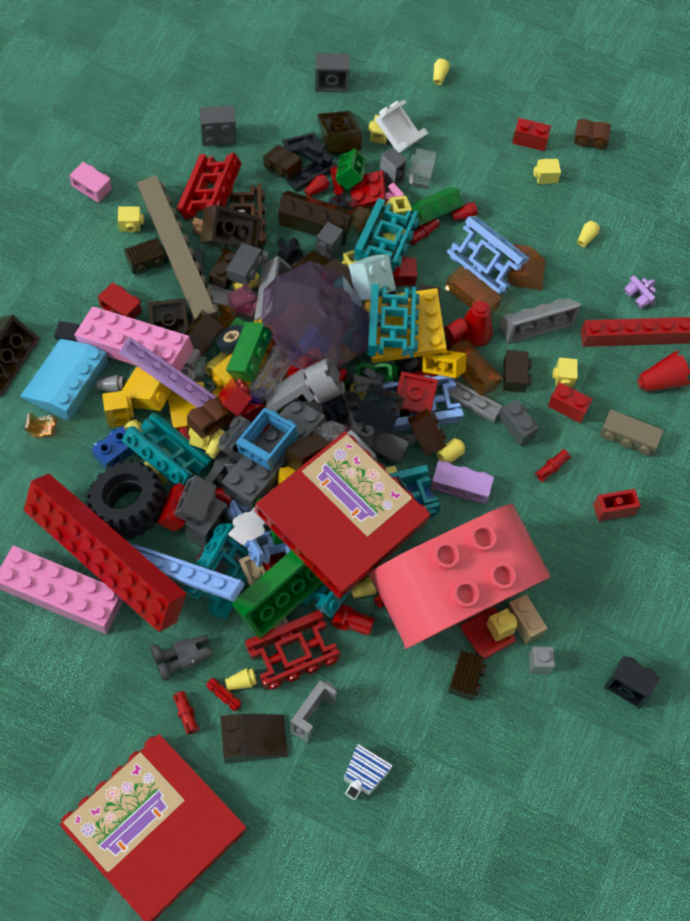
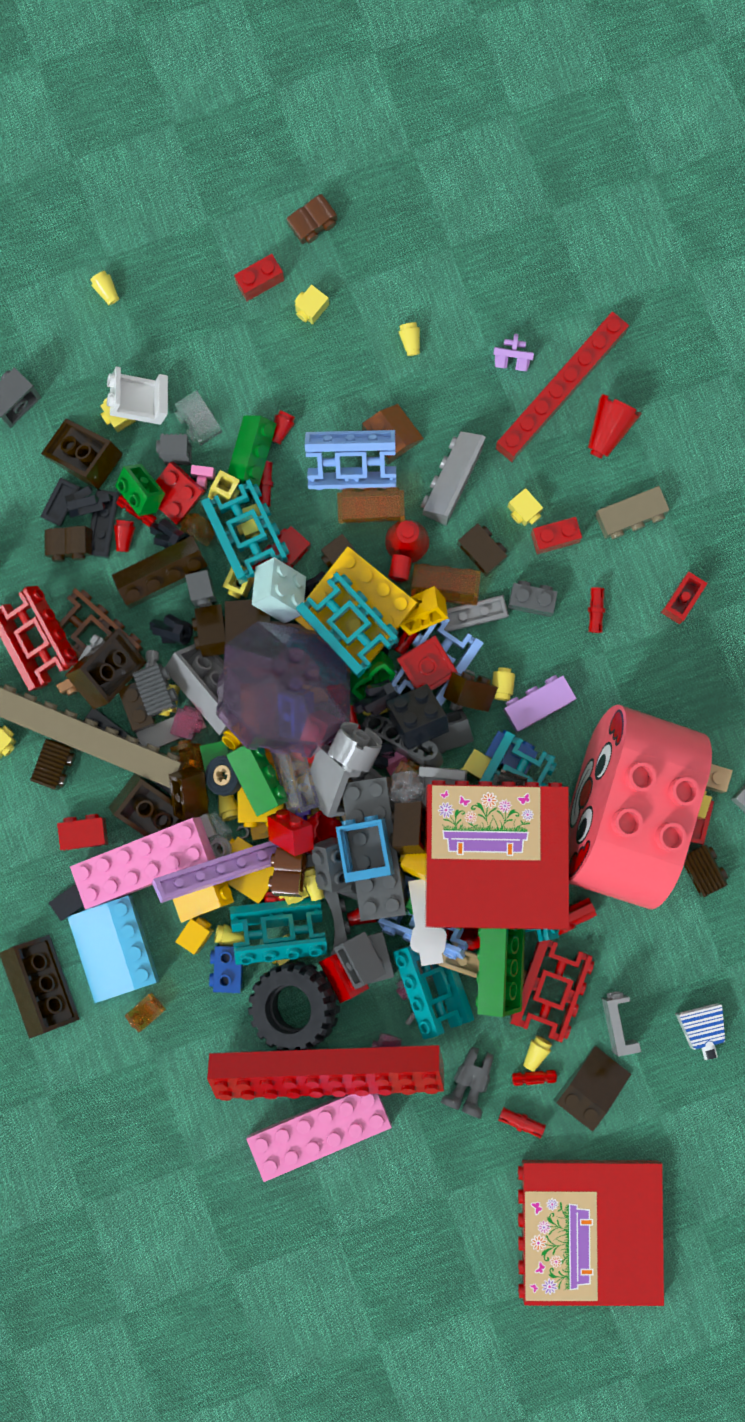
camera: 35 degrees left, 20 degrees up
light grey cone [97,375,126,392] -> none
light blue tile [129,542,245,602] -> none

